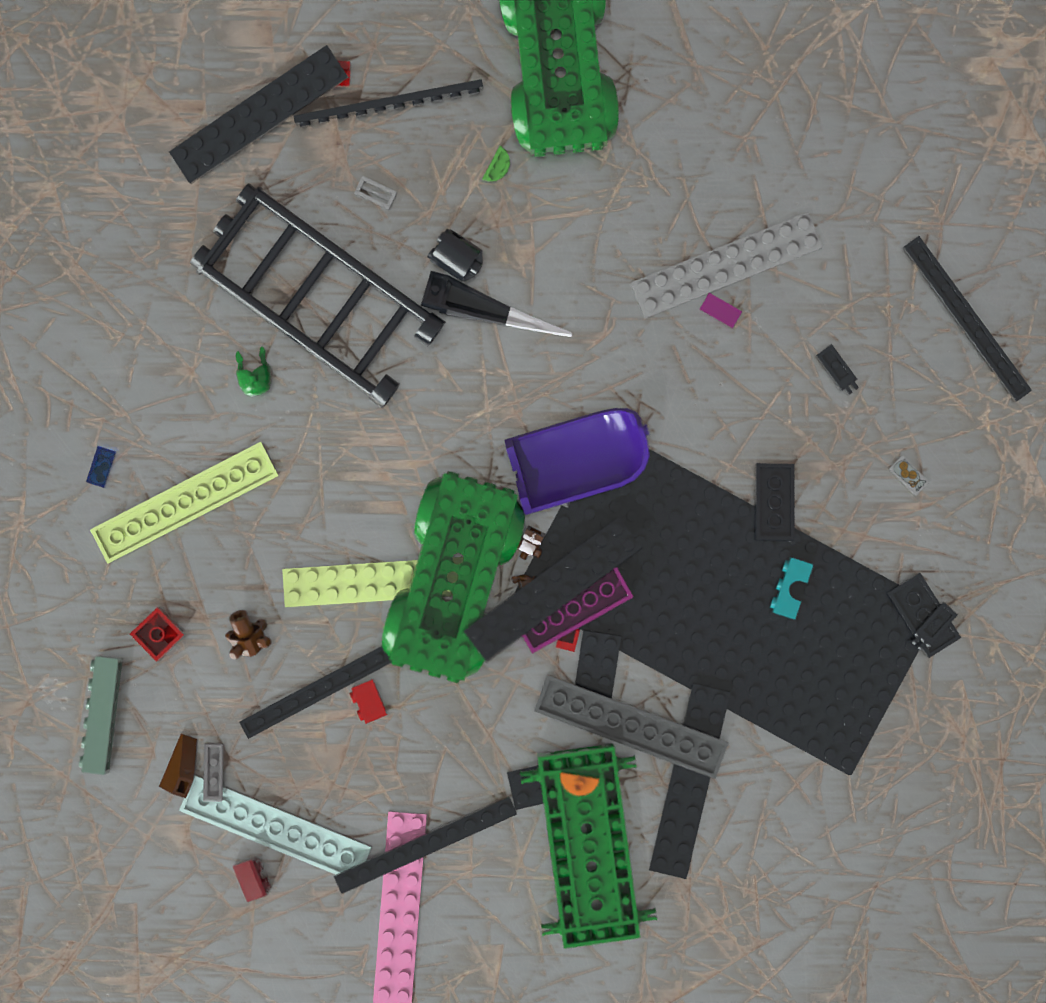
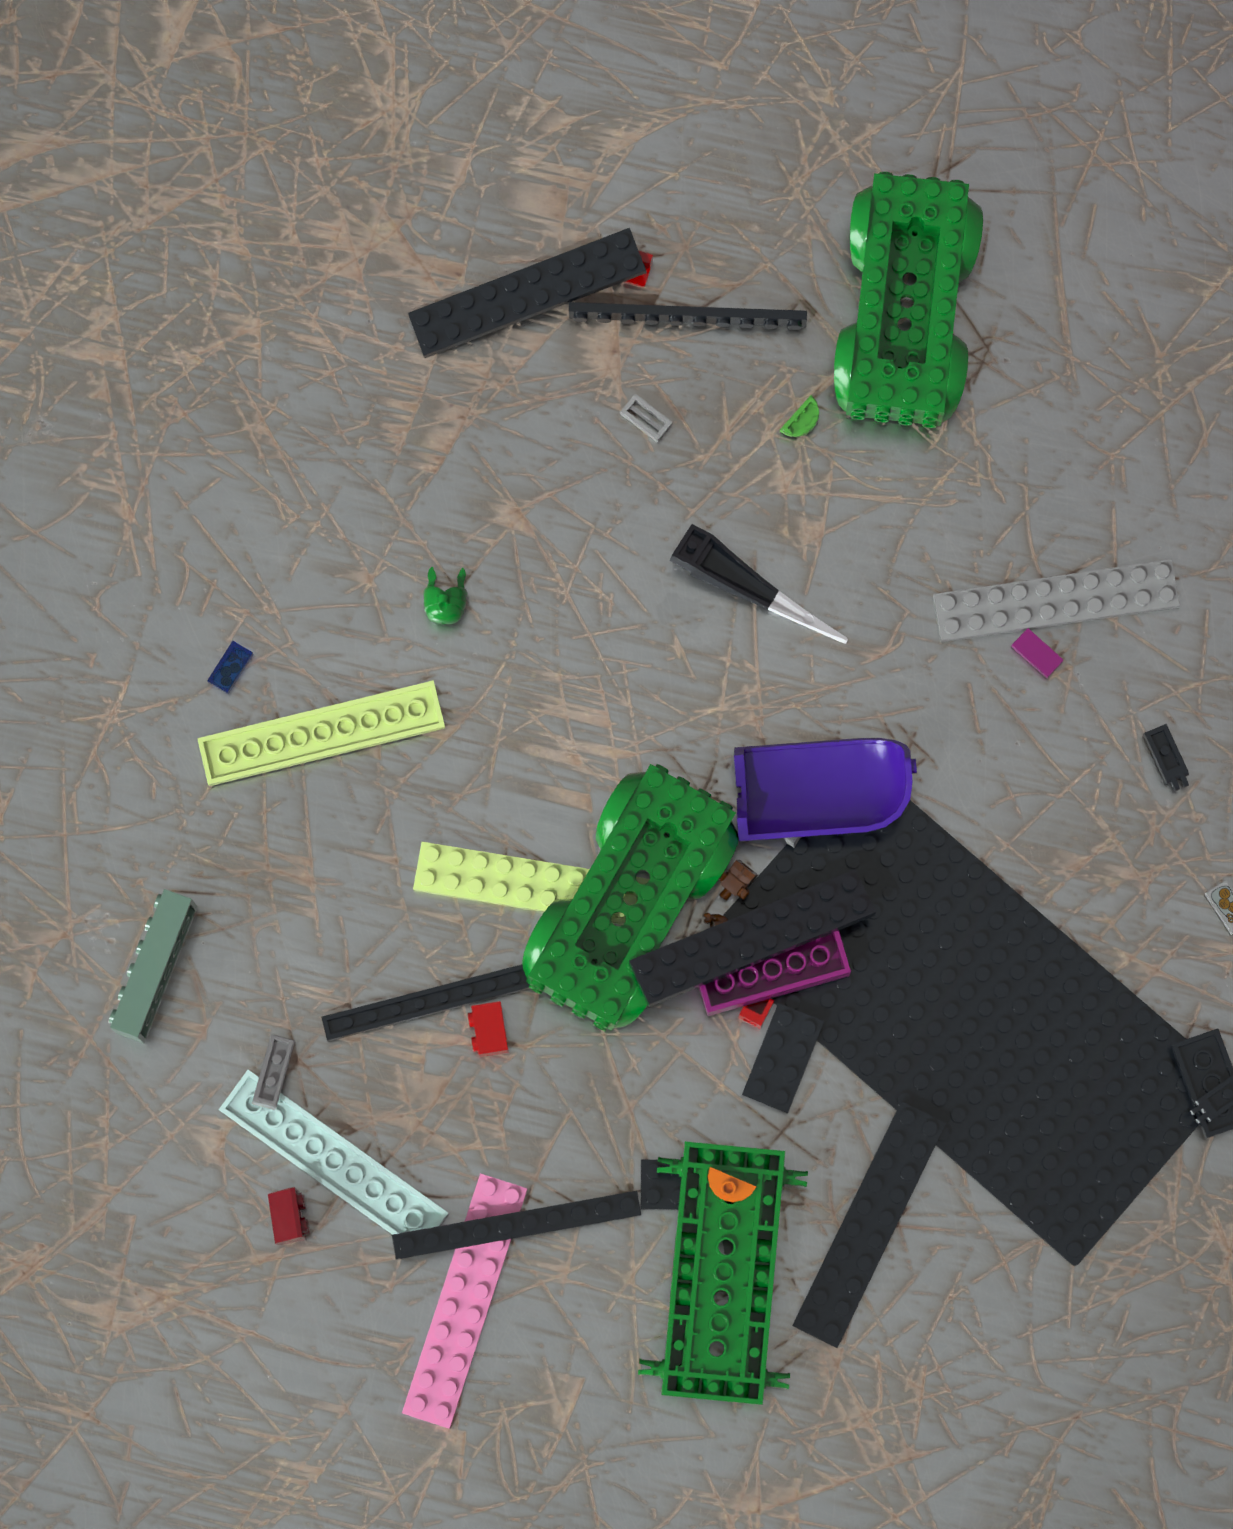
camera: 15 degrees right, 10 degrees down
red slope [130,607,184,662] -> none
reddish brown slope [159,734,197,798] -> none
black ladder [190,183,445,408] -> none
reddish brown piece [225,610,271,659] -> none
black cylinder [427,229,483,282] -> none
dark grey plate [534,675,729,779] -> none
black plate [755,463,795,541] -> none
teal arch [770,557,813,620] -> none

